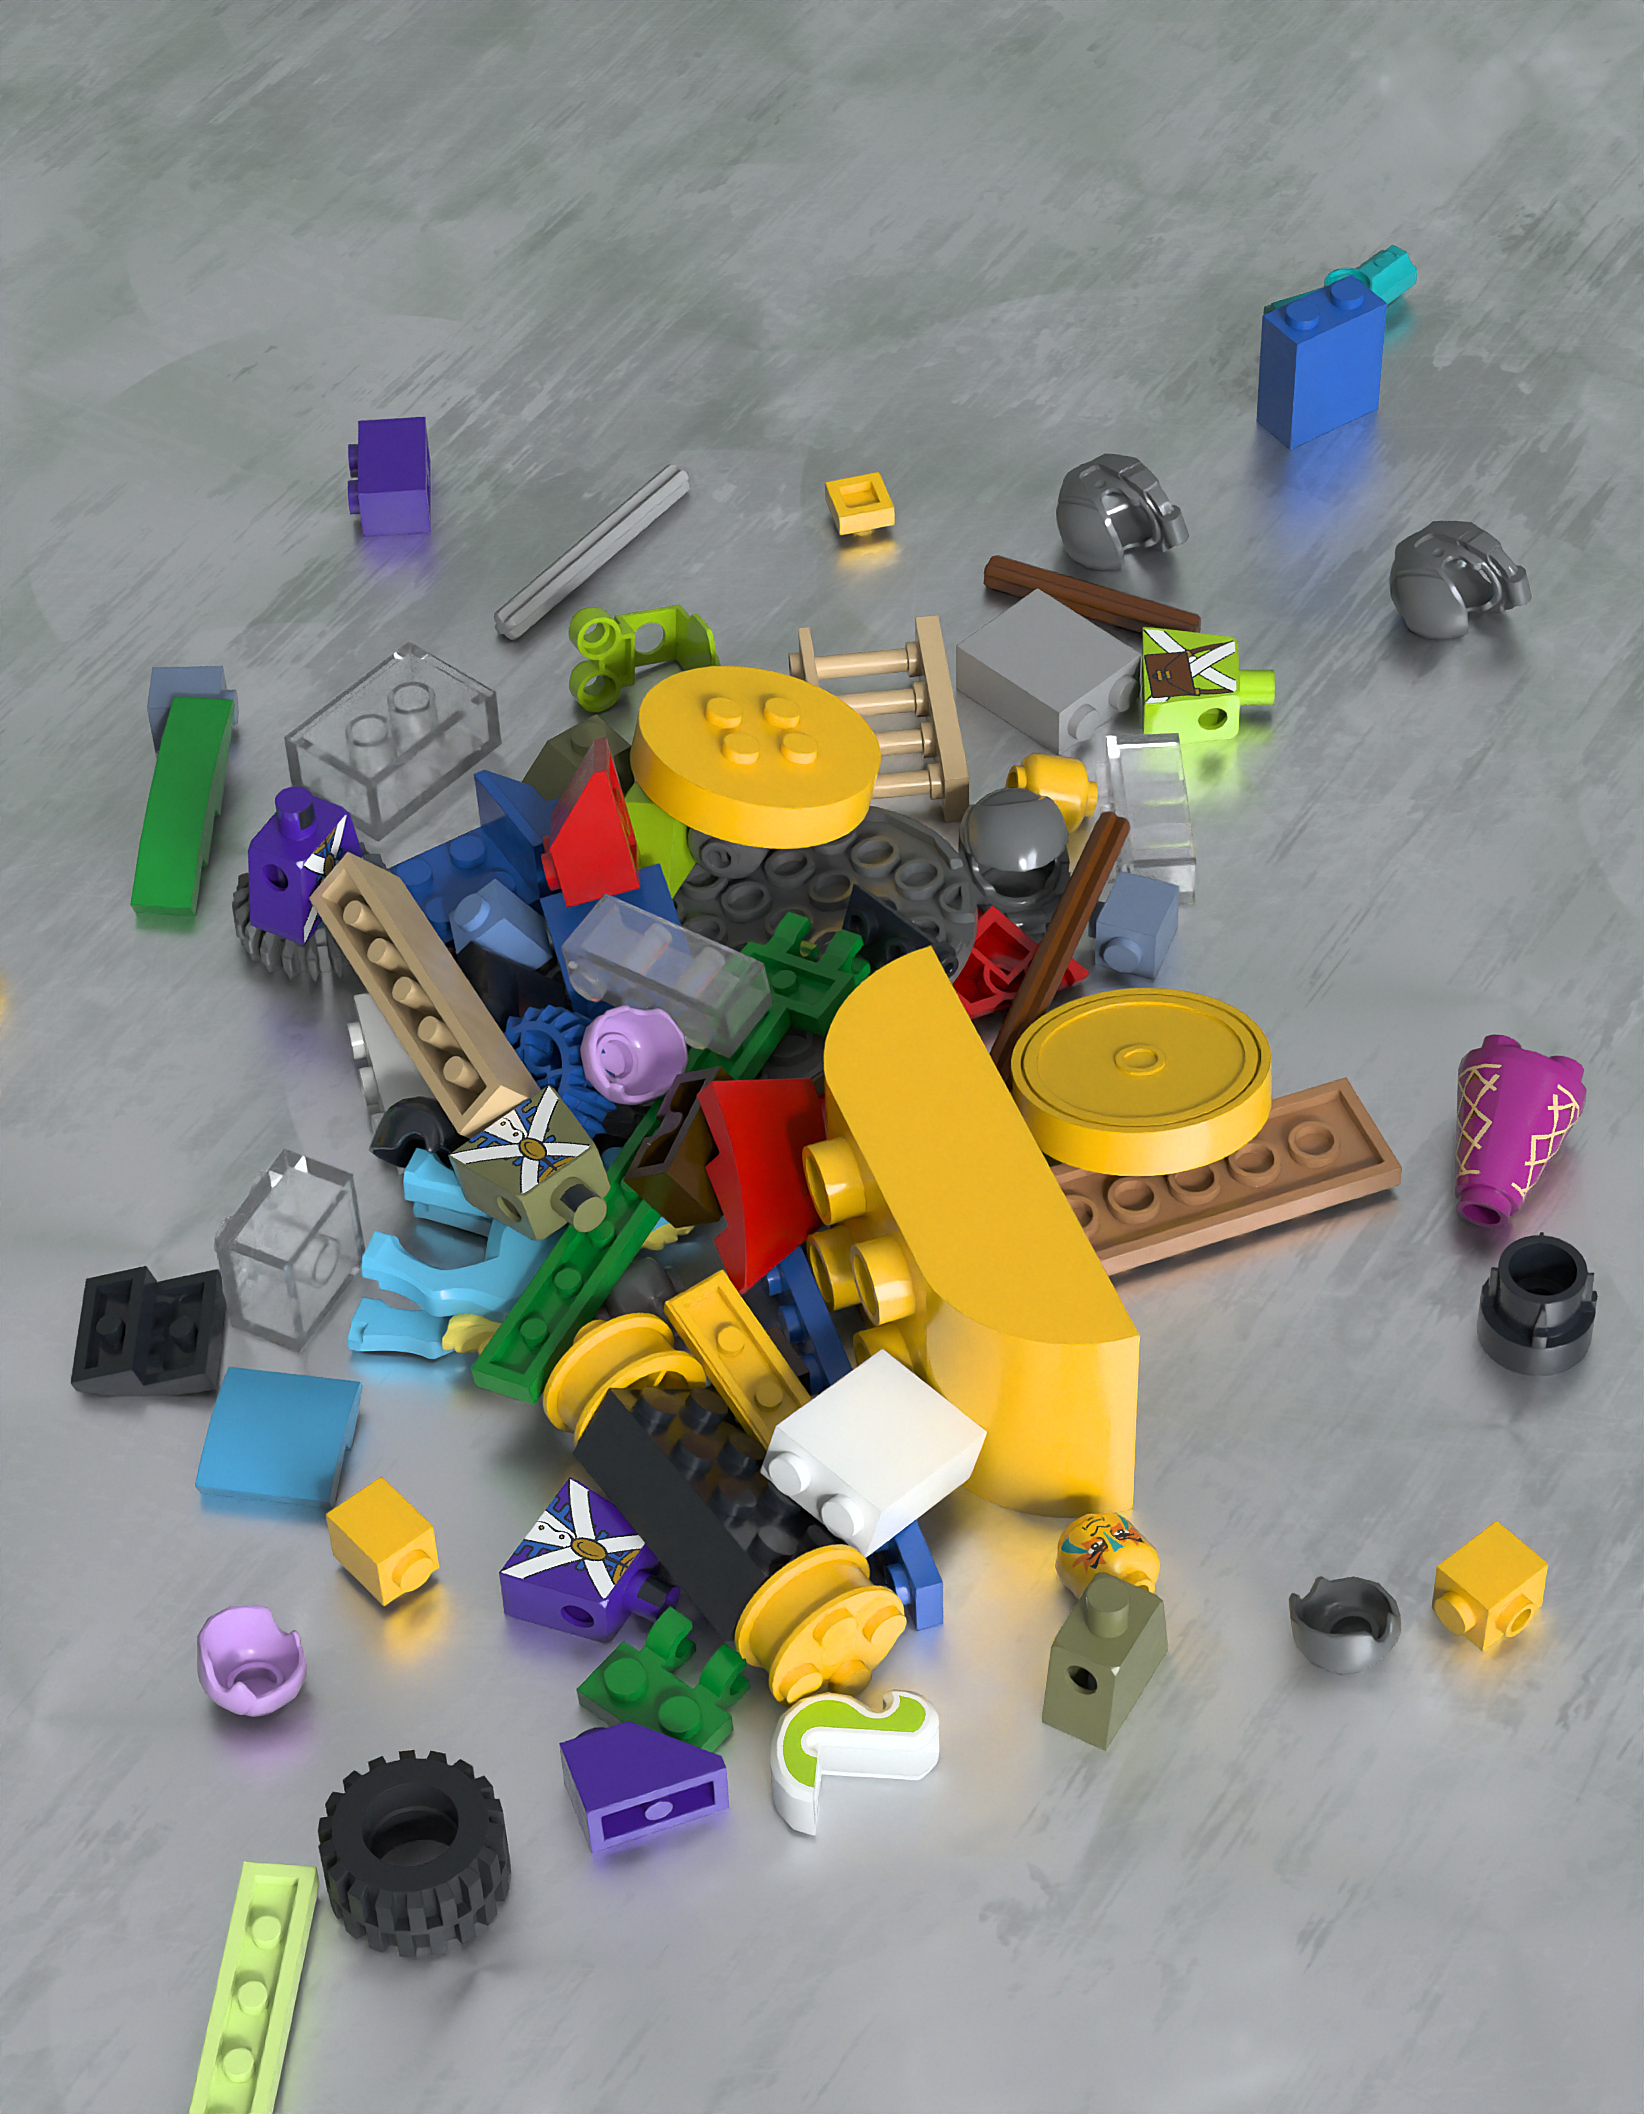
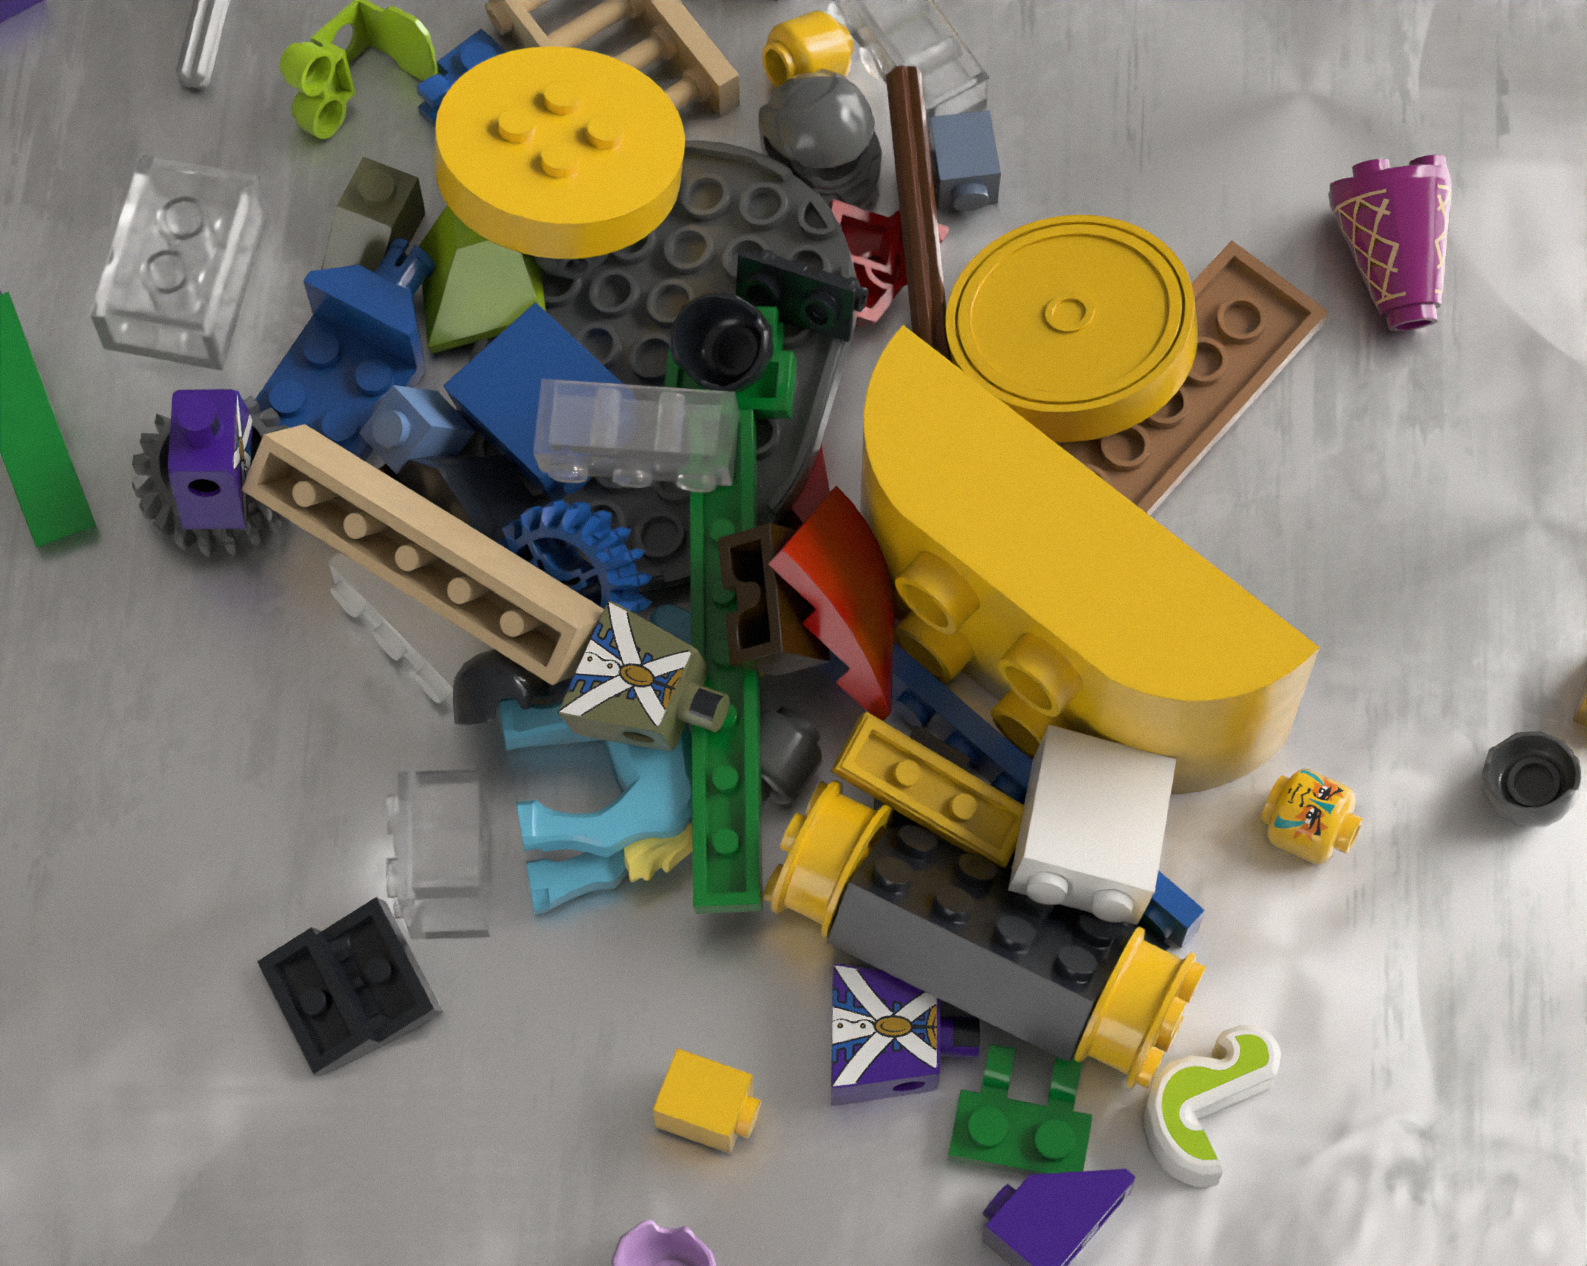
camera: 30 degrees left, 20 degrees up
dark azure slope [195,1367,363,1509] -> none
red slope [541,737,640,908] -> none
lavender hair [580,1005,689,1105] -> none
olive torso [1042,1572,1168,1751] -> none
black piece [1477,1232,1598,1376] -> none
none -> black hair [671,292,774,394]

